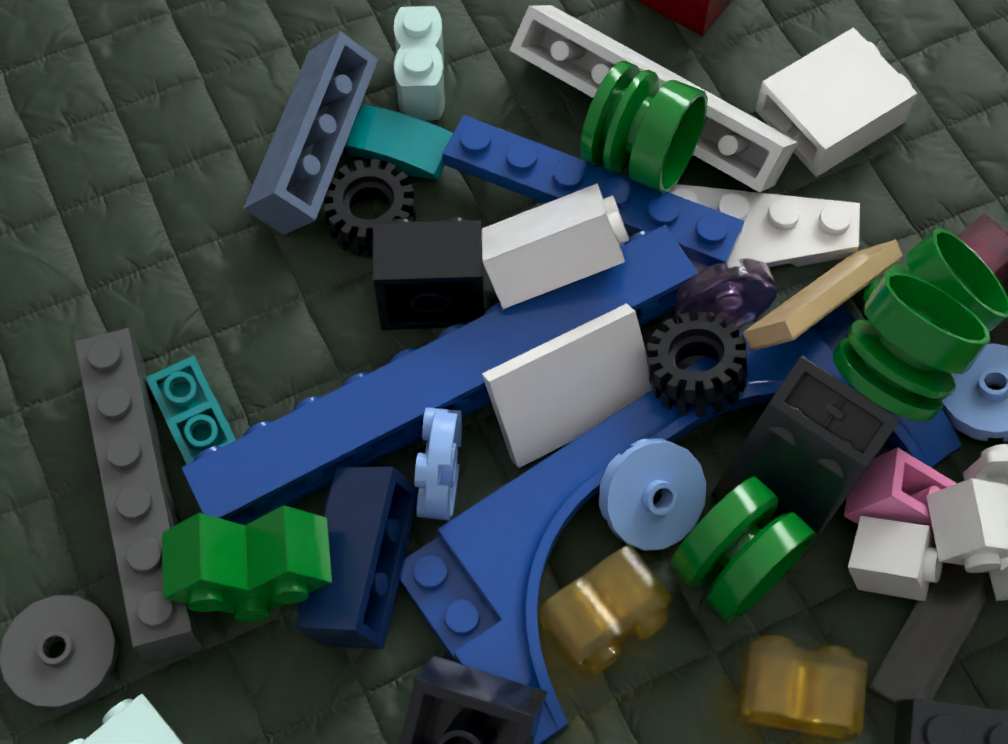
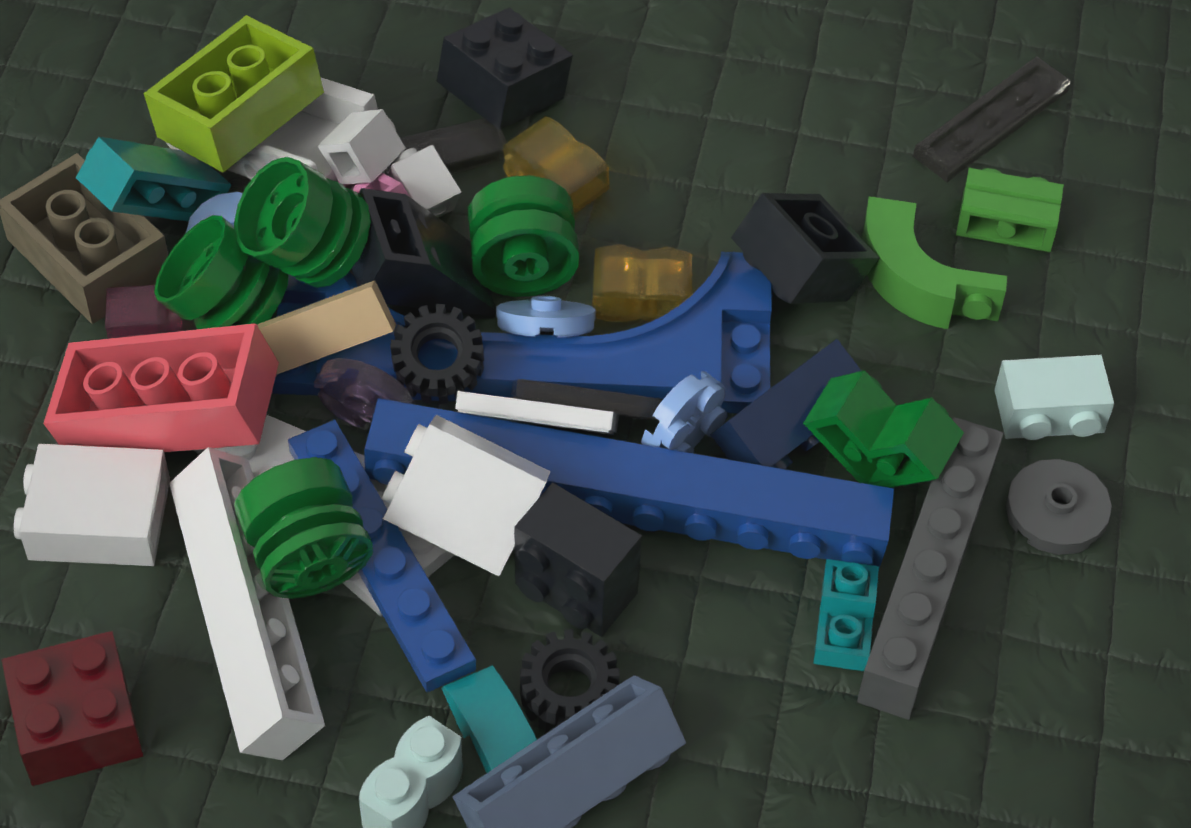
camera: 145 degrees left, 10 degrees down
none -> coral brick [43,323,279,453]
none -> clear smoke tile [510,379,663,422]

